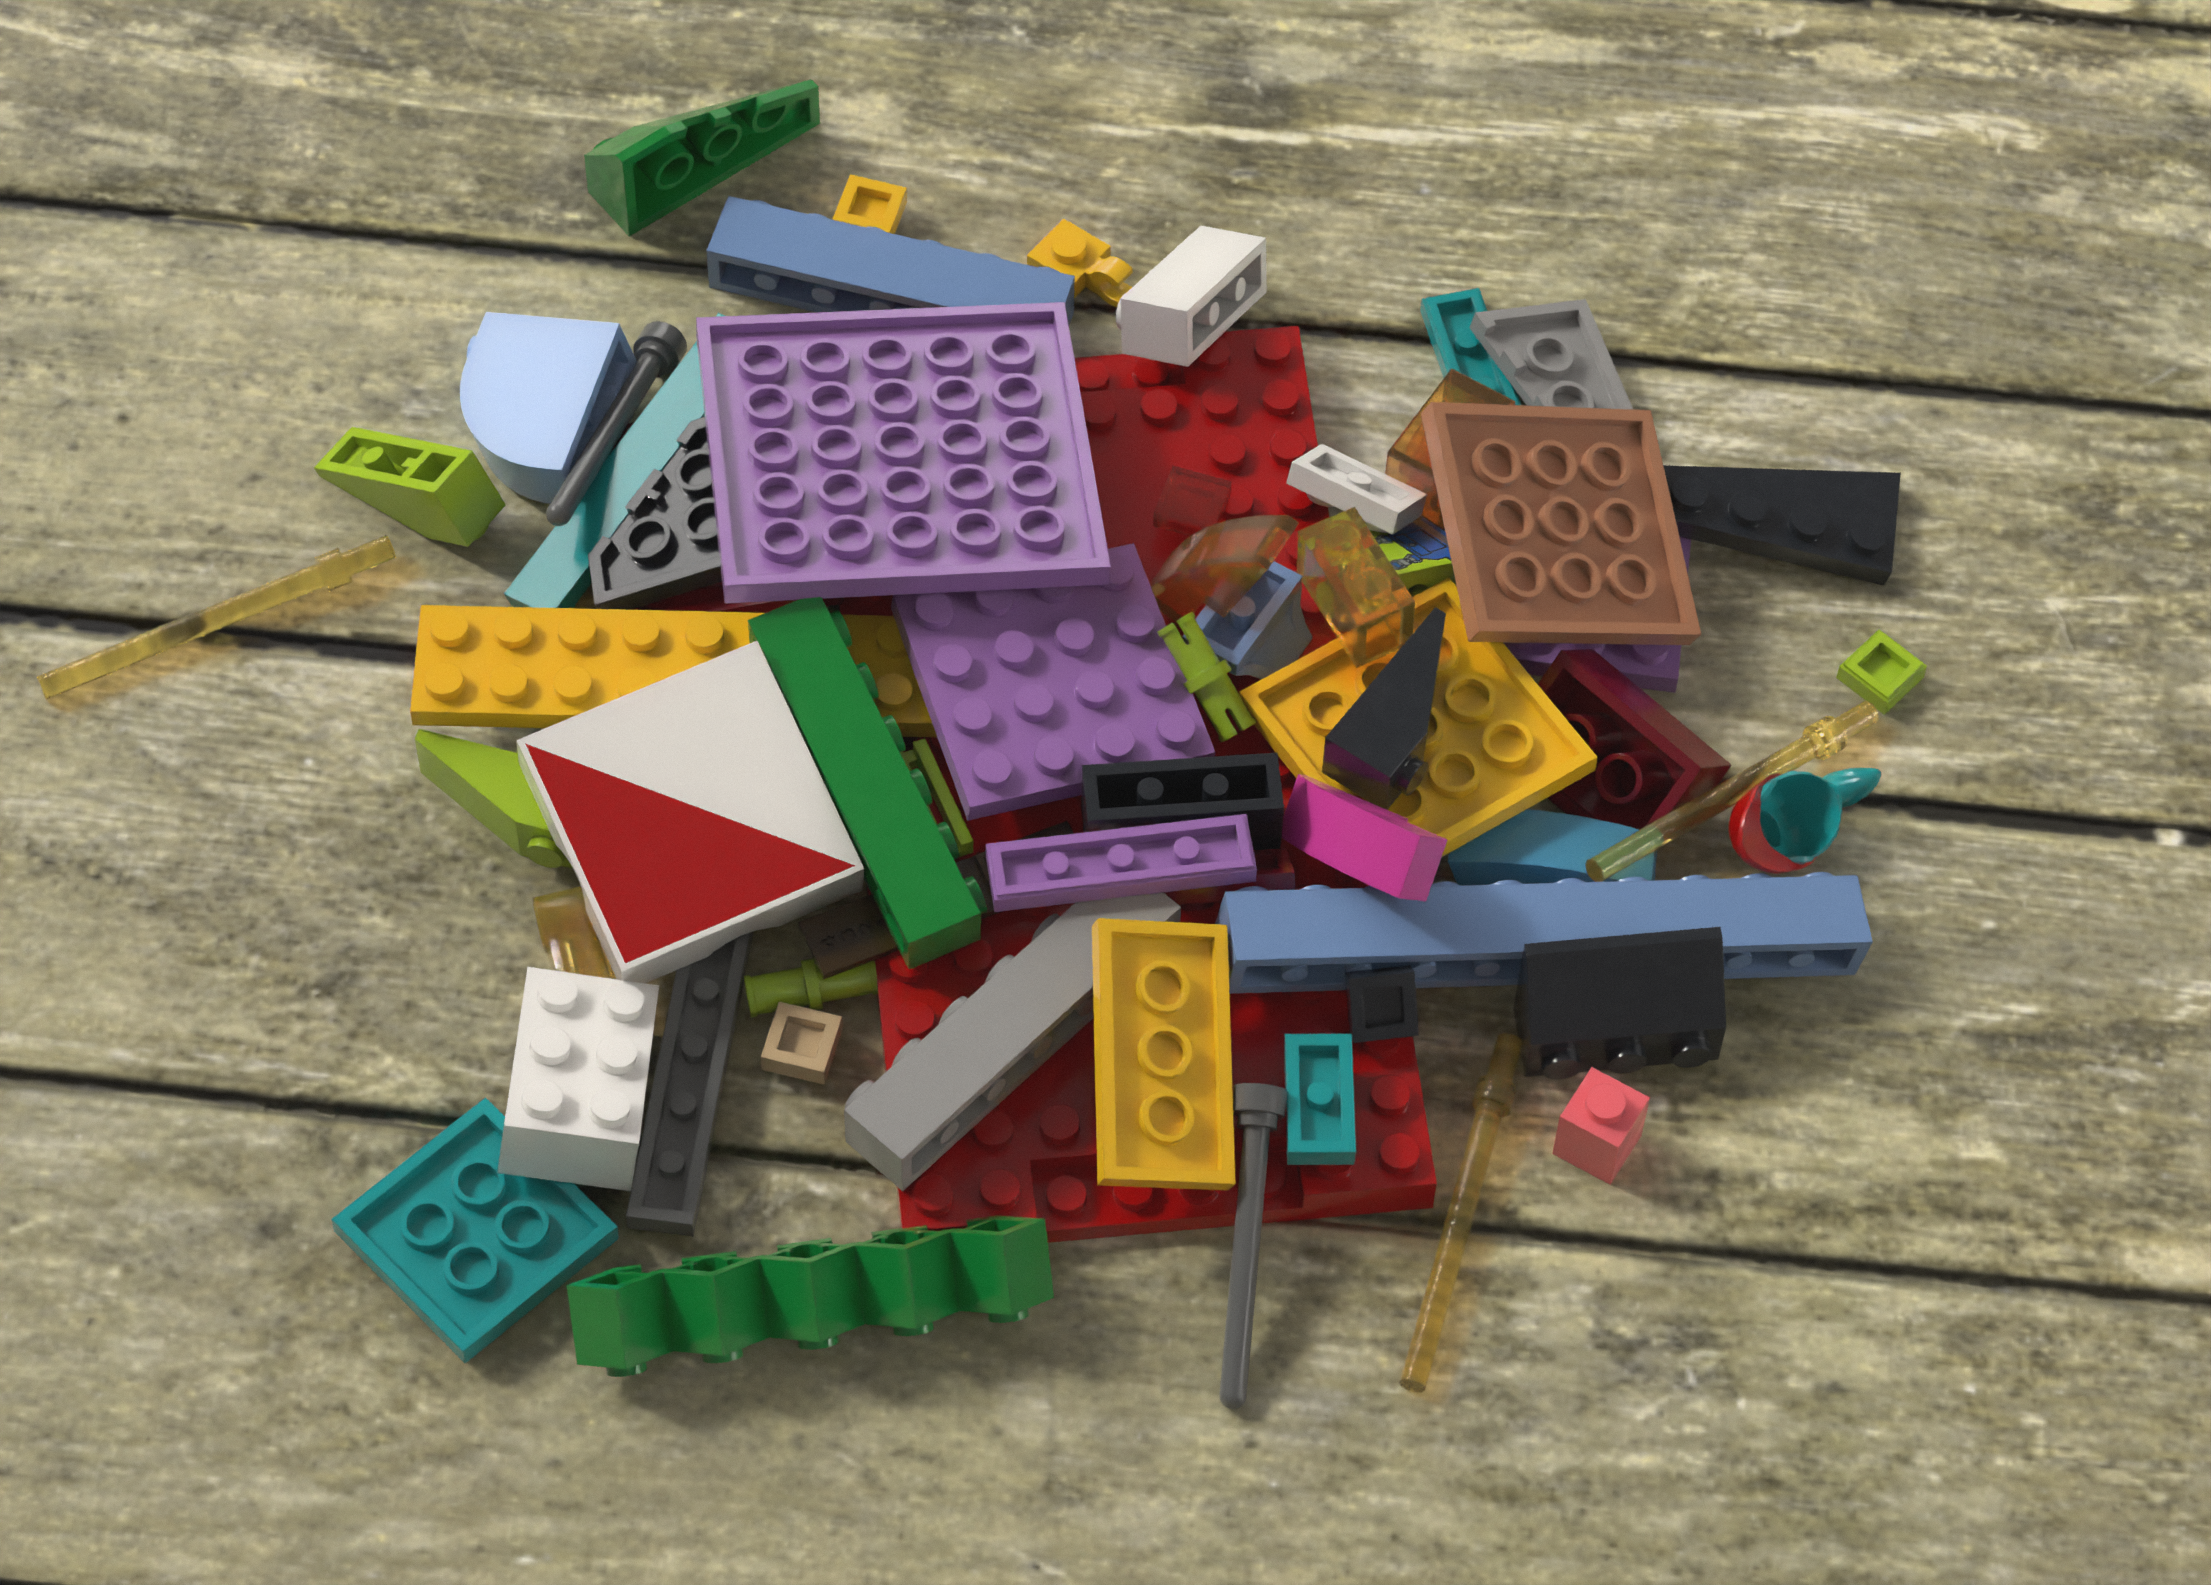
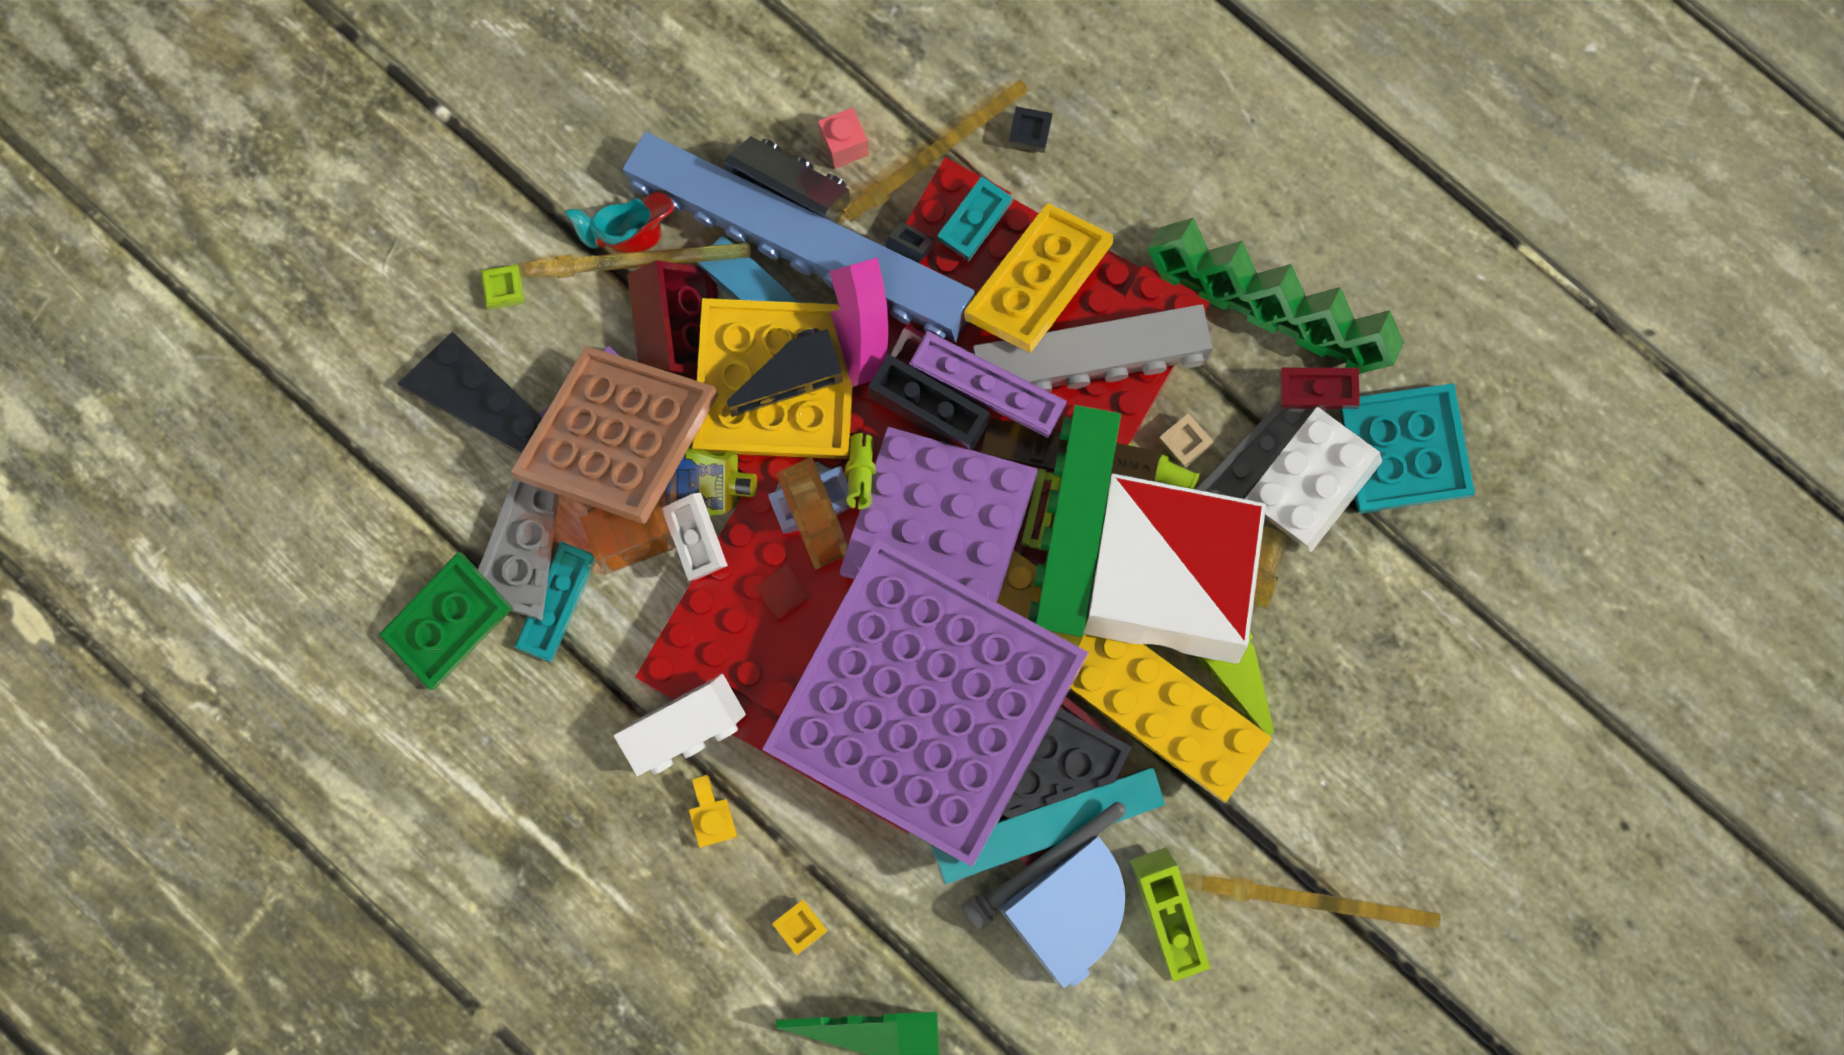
camera: 140 degrees left, 20 degrees up
medium blue brick [706,196,1075,325] -> none
dark grey piece [1219,1083,1287,1409] -> none
clear yellow brick [1297,507,1415,668] -> none
none -> green tile [378,552,513,690]
none -> black plate [1008,106,1053,153]
none -> dark red plate [1280,367,1360,409]

